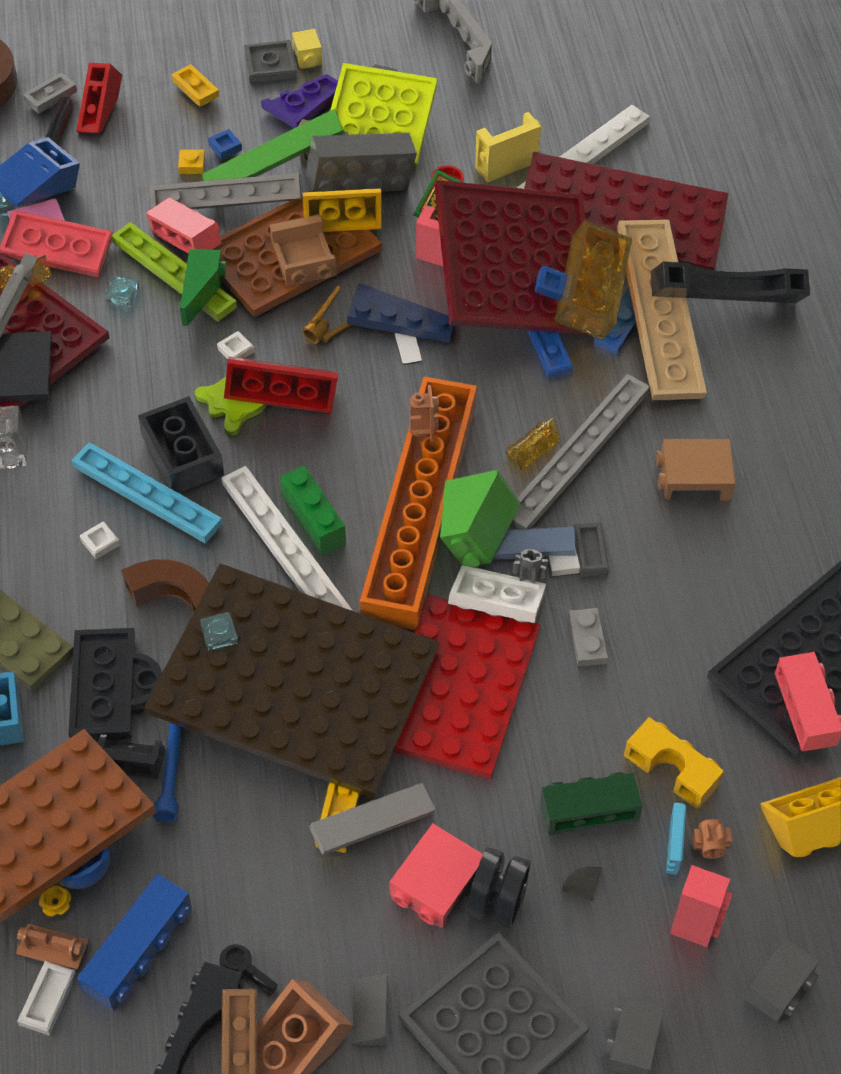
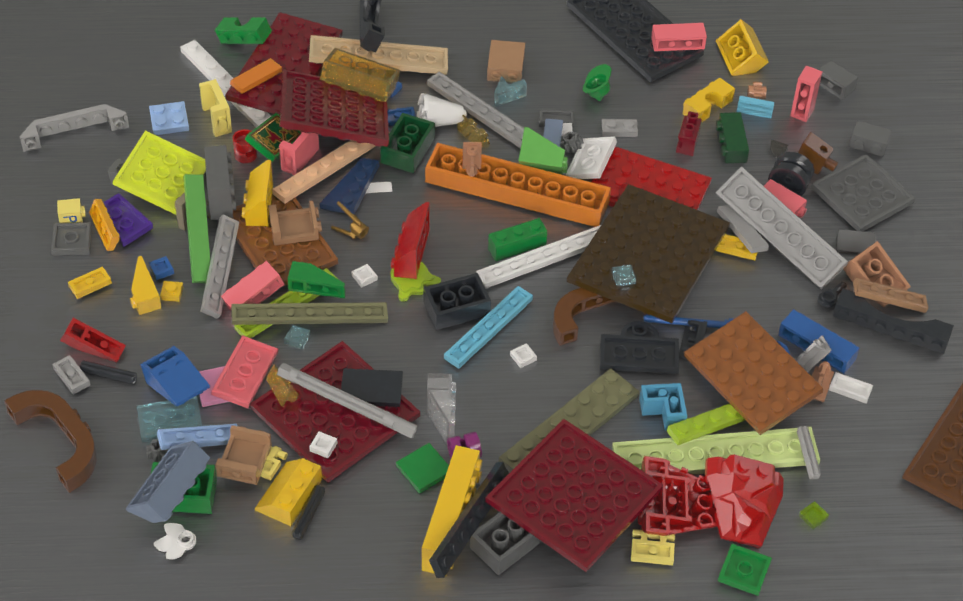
camera: 85 degrees left, 5 degrees down
blue plate [534,265,567,301] -> none
none -> light orange plate [89,199,120,251]
none -> yellow slope [130,256,161,315]
none -> light blue plate [149,101,189,135]
none -> green arch [215,17,272,44]
none -> orange tile [230,58,282,94]
none -> olive plate [231,302,388,325]
none -> light nougat plate [273,132,390,204]
none -> dark green brick [380,113,435,173]
none -> white cone [416,93,466,127]
none -> clear light blue slope [494,77,527,107]
none -> green piece [582,64,612,101]
none -> dark red hips [676,111,702,156]
none -> light grey plate [716,166,848,290]
none -> light grey hinge [794,336,832,372]
none -> reddish brown torso [798,132,838,174]

